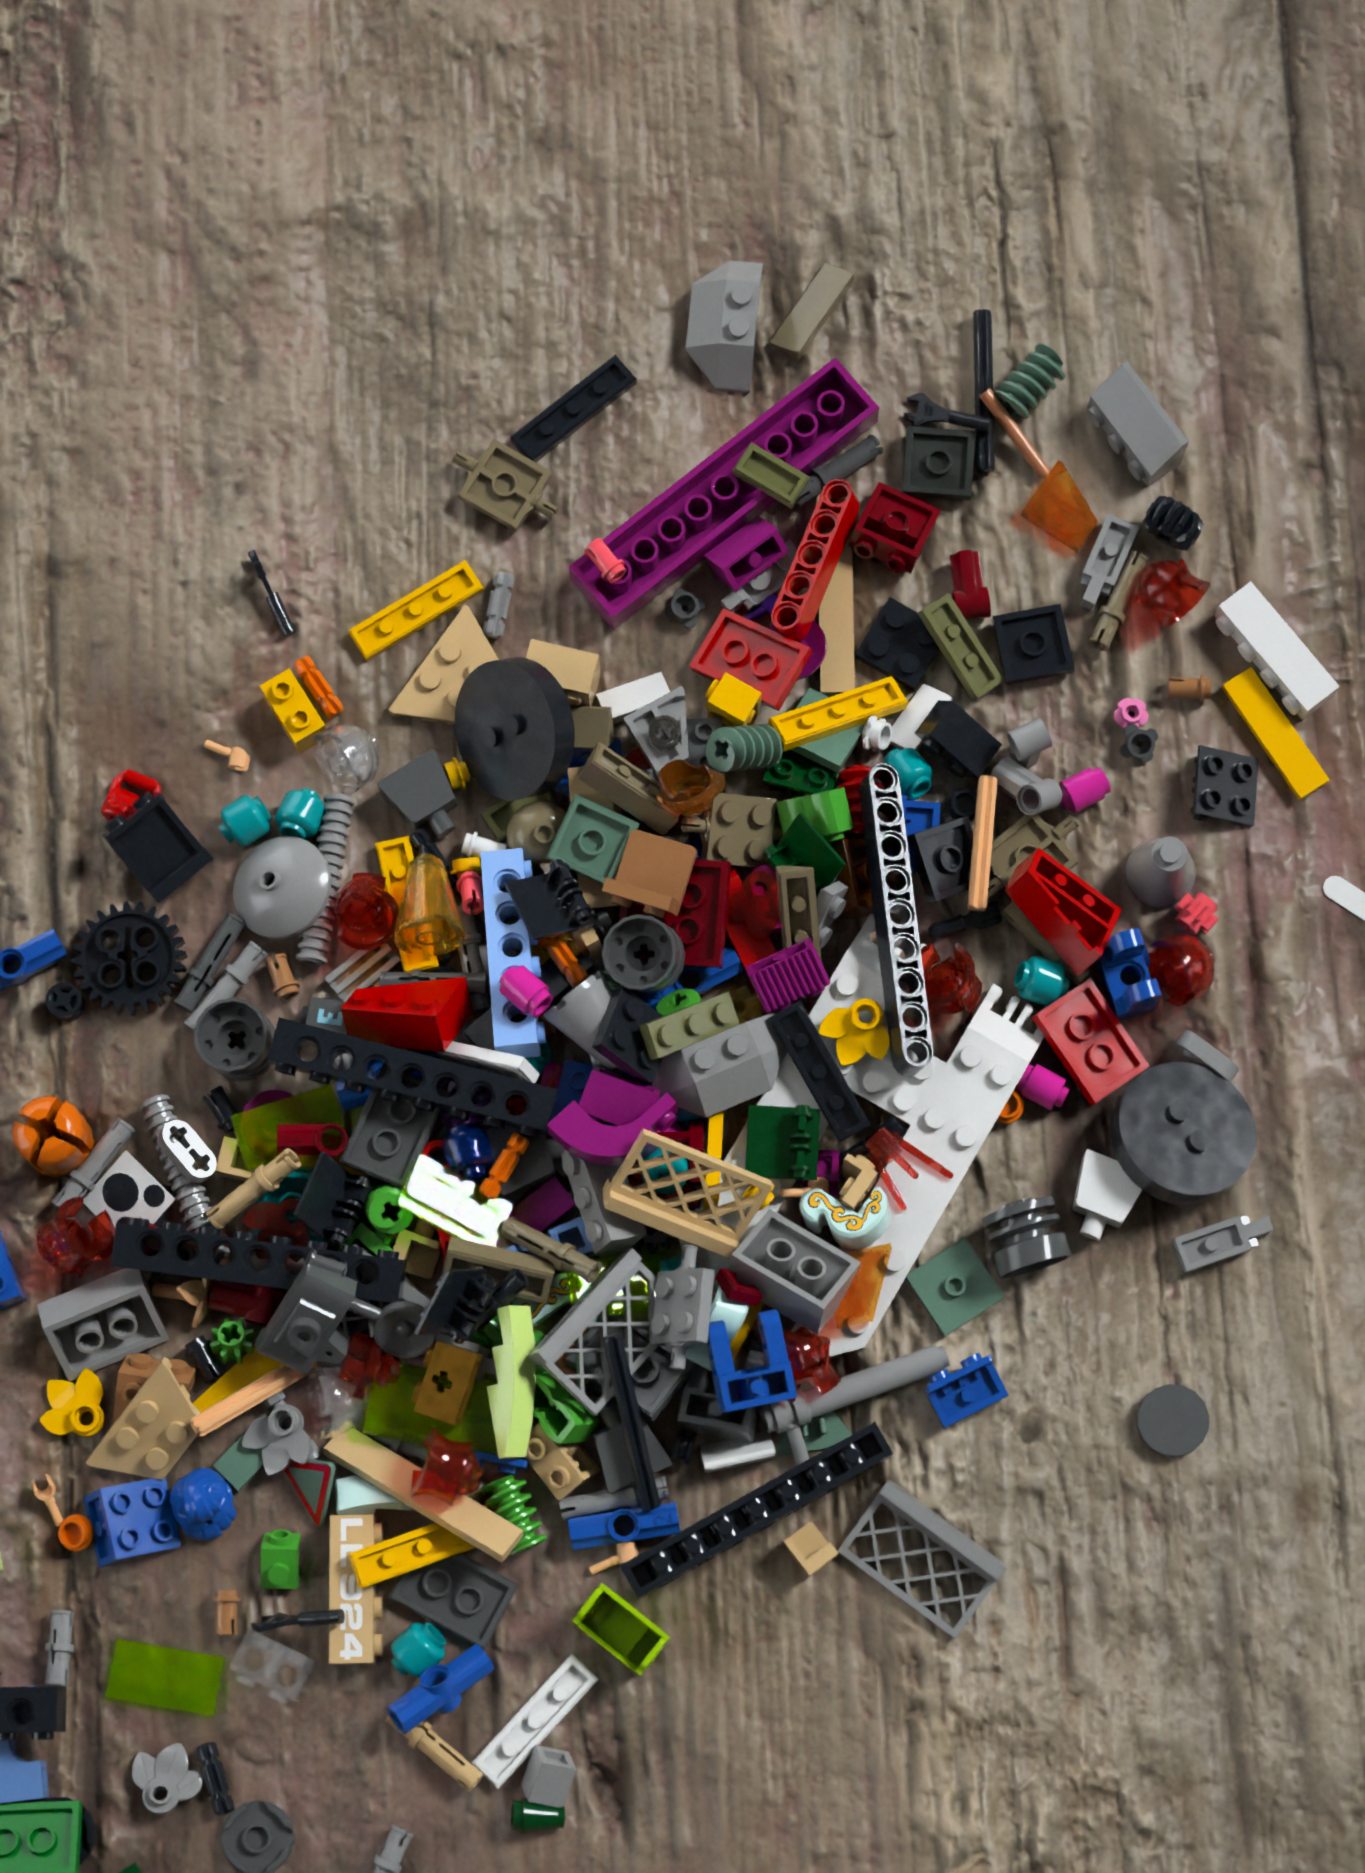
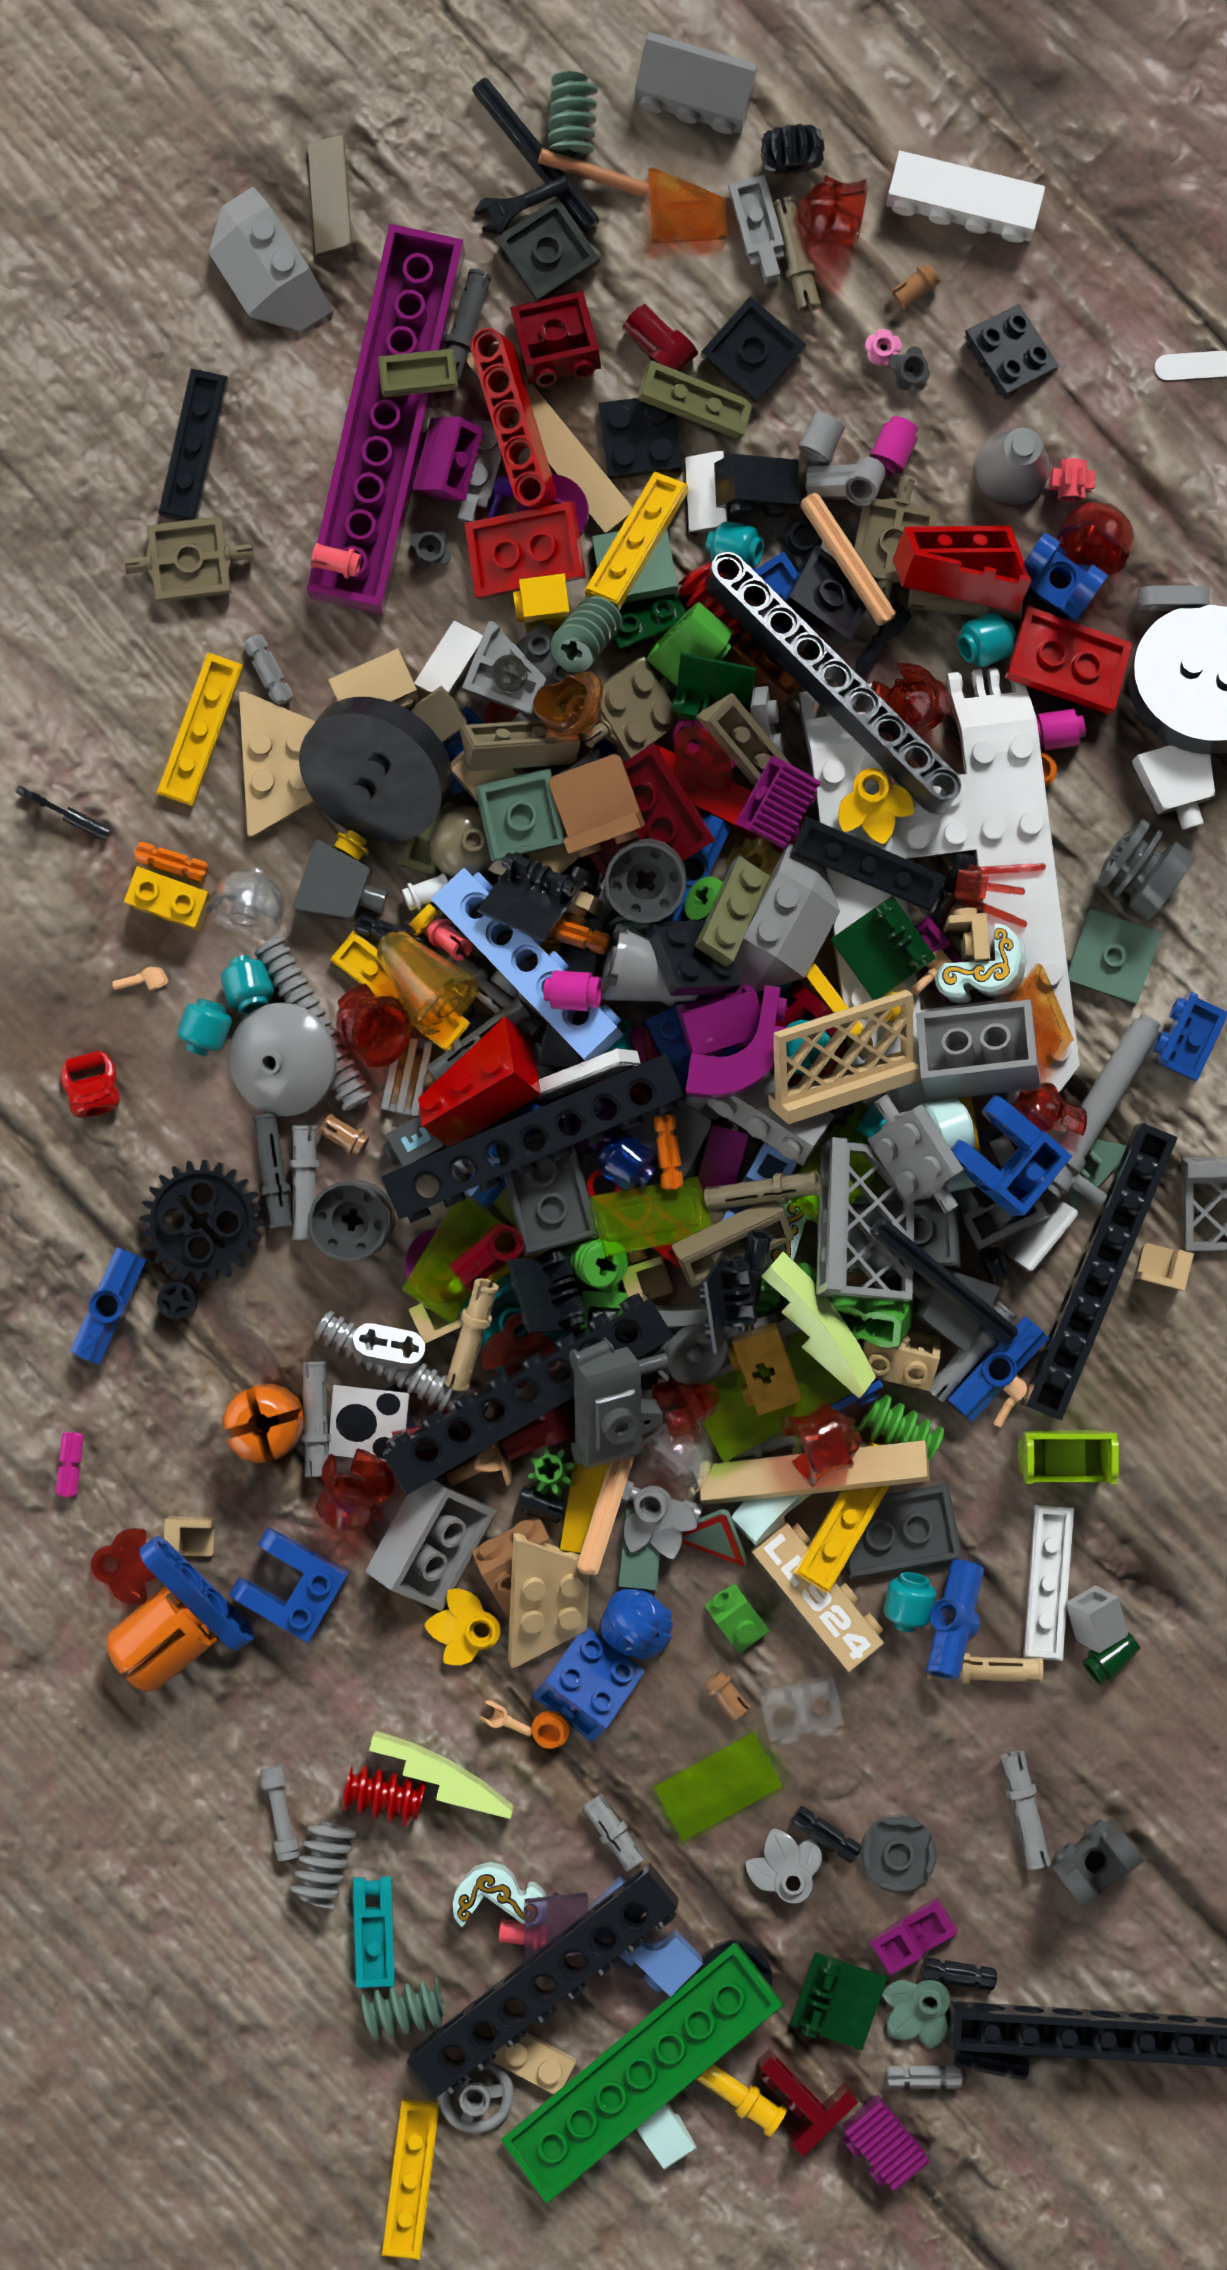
camera: 40 degrees left, 10 degrees up
black panel [102,791,213,903] -> none
black pin [203,1086,242,1133] -> none
black piece [251,1609,345,1632] -> none
dark red tile [715,1268,763,1307] -> none
white plate [862,716,892,752] -> none
yellow tile [1221,667,1330,801] -> none

